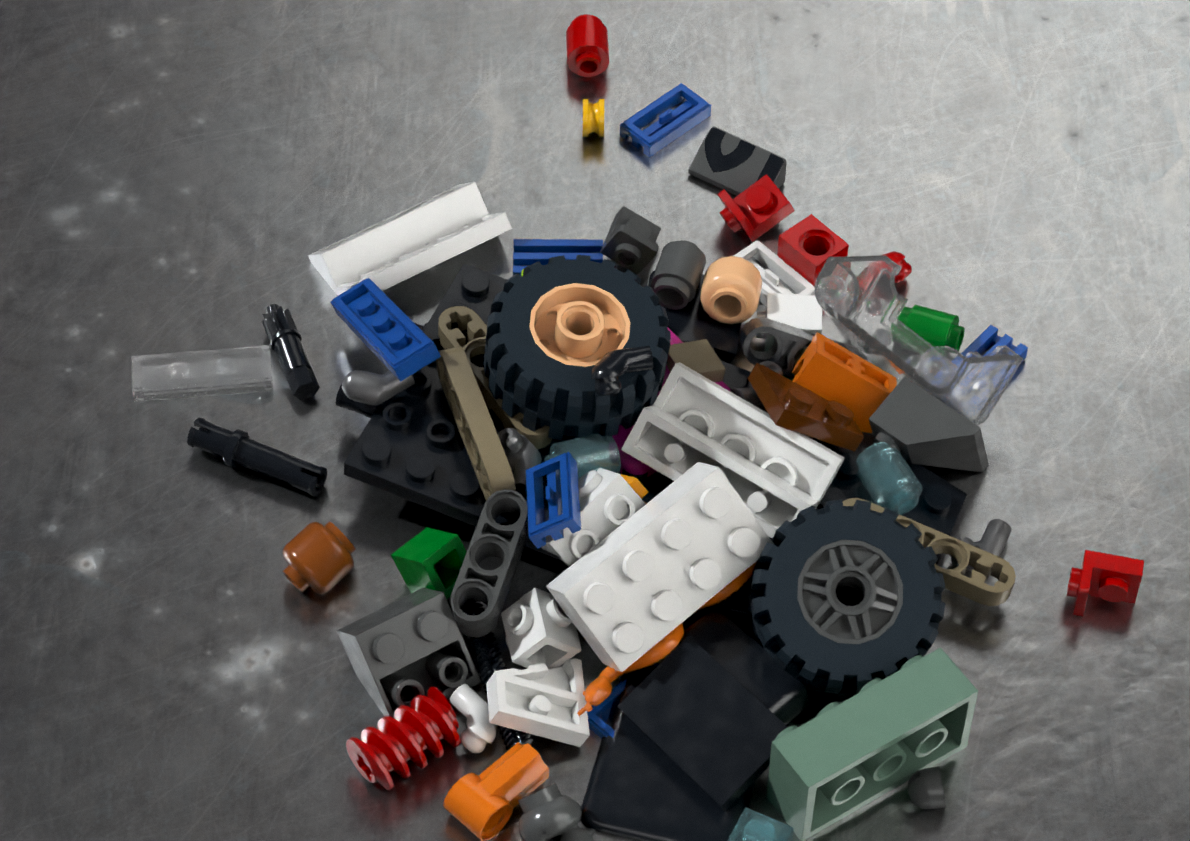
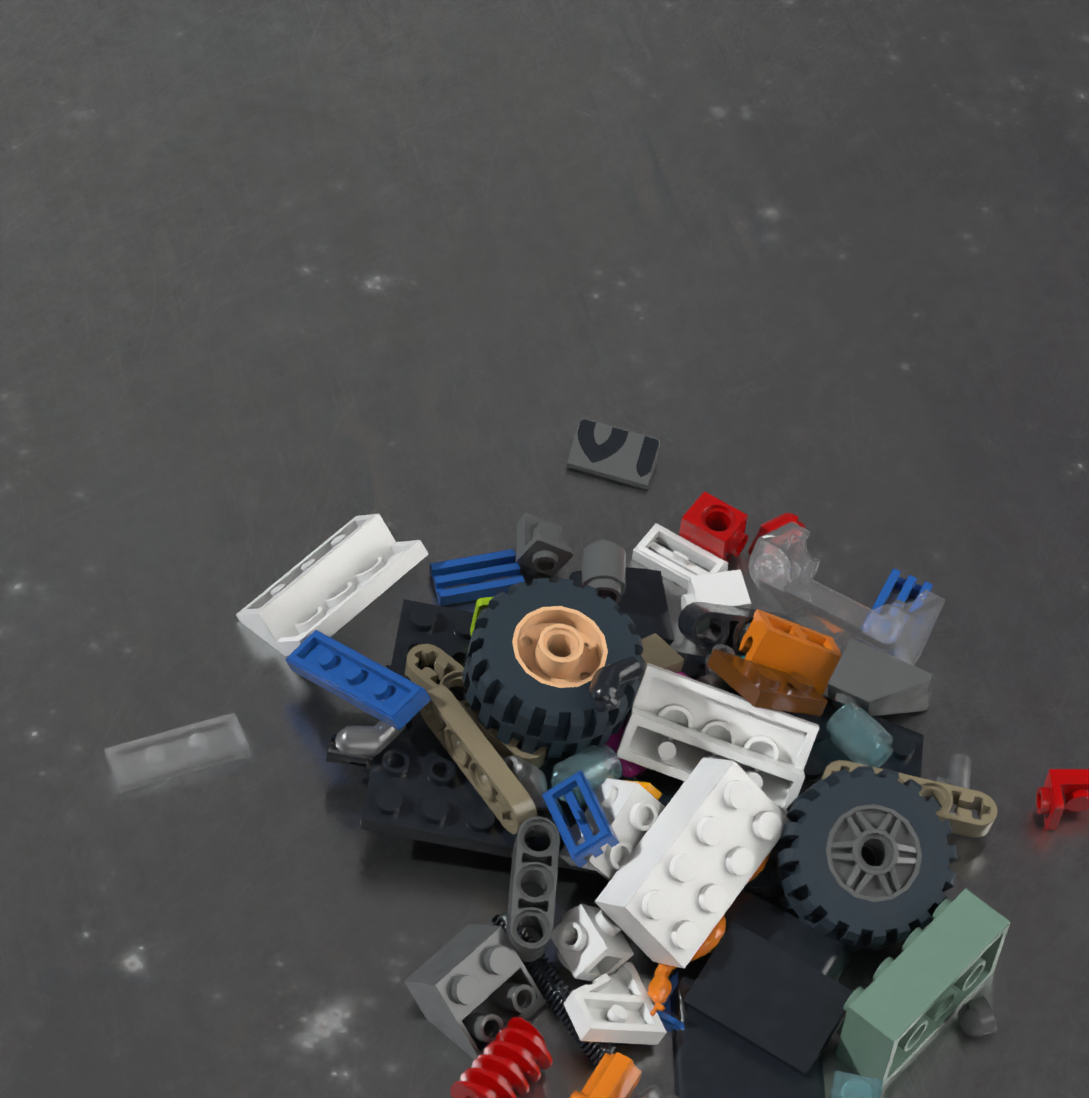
camera: 20 degrees left, 0 degrees up
black pin [187,417,327,497] -> none
black piece [262,304,320,400] -> none
dark orange head [282,521,356,594] -> none
green brick [391,527,467,600] -> none
white arm [450,684,497,754] -> none
red brick [566,14,609,77] -> none
yellow bush [583,99,605,137] -> none
blue tile [620,83,711,158] -> none
light nougat head [700,256,762,325] -> none
red bracket [717,174,795,242] -> none
green brick [893,305,965,360] -> none

